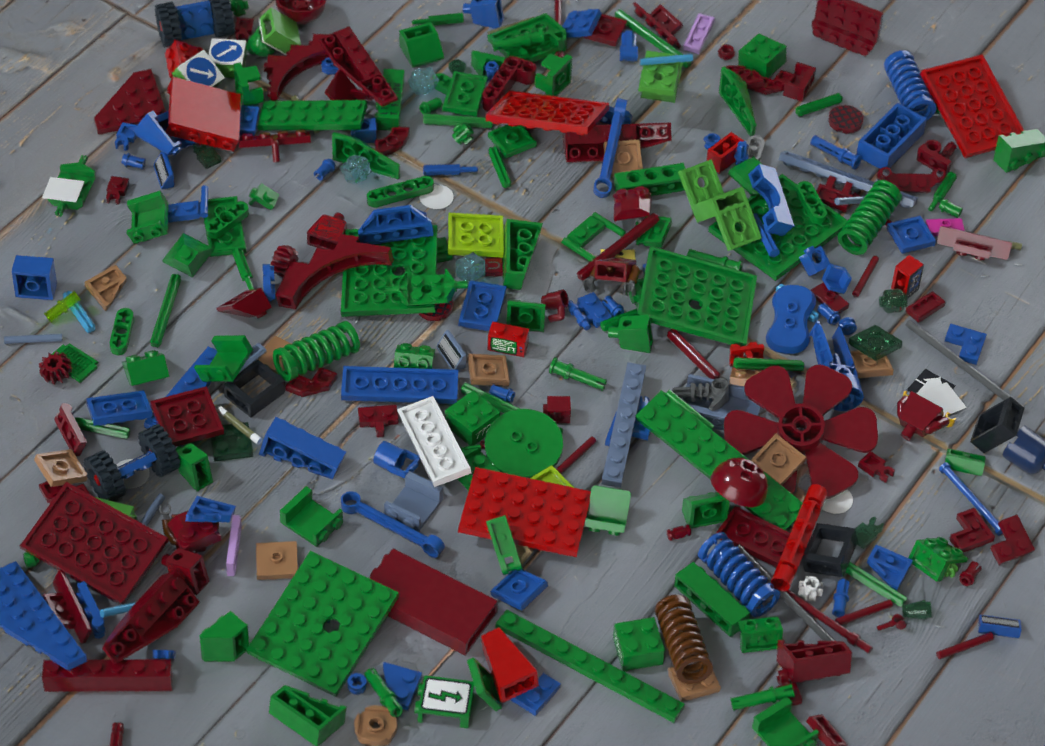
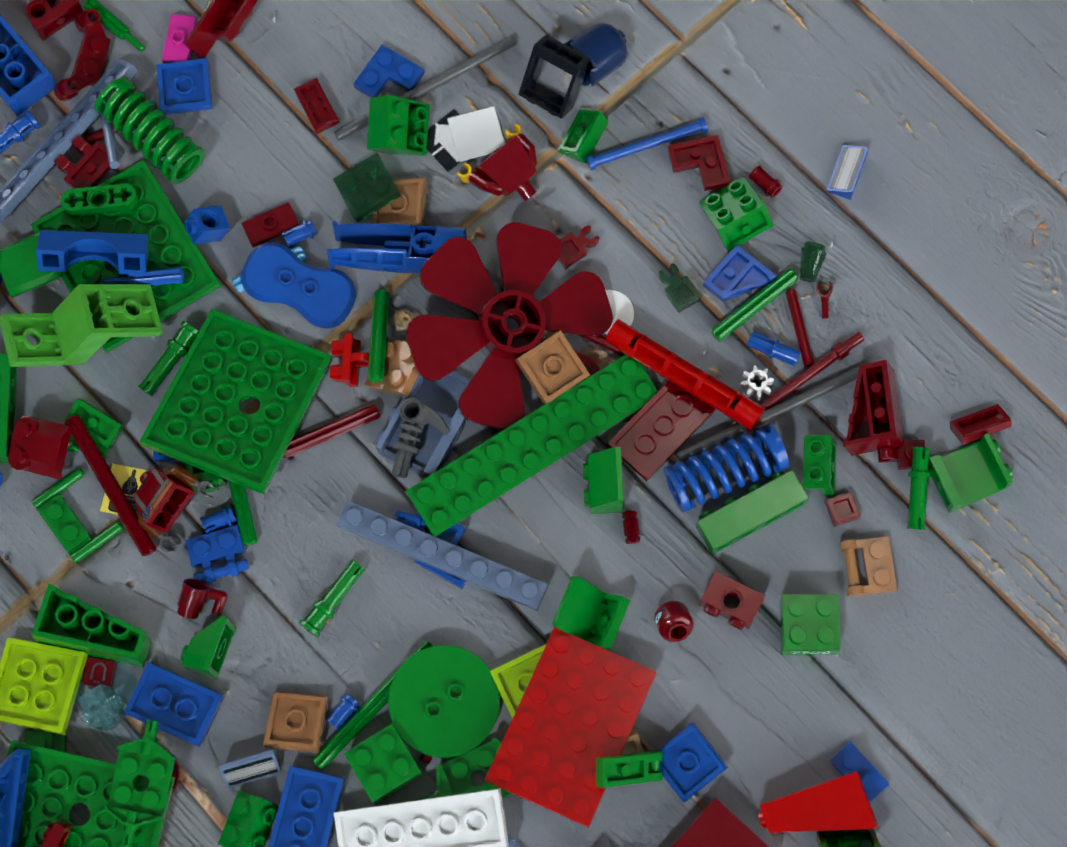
camera: 70 degrees left, 25 degrees up
red brick [487,321,529,357] -> none
green plate [495,609,685,723] -> none
dark red brick [543,396,571,423] -> none
dark red bar [556,436,596,474] -> none
green torso [608,315,653,353] -> none
reddish brown piece [655,594,713,684] -> none
green piece [665,389,715,430] -> none
dark red piece [711,458,768,507] -> none
black window [802,523,858,578] -> none
blue panel [822,263,852,294] -> none
blue bush [838,317,857,335] -> none
dark red piece [852,256,879,297] -> none
clear green head [879,288,908,313] -> none
red brick [891,255,924,301] -> none
dark red bar [936,632,994,659] -> none
green pin [938,199,963,218] -> none
dark red plate [990,514,1035,565] -> none
none -> green slope [367,95,430,156]
none -> dark red head [654,601,694,642]
none -> dark red brick [700,571,765,630]
none -> dark red tile [825,491,861,527]

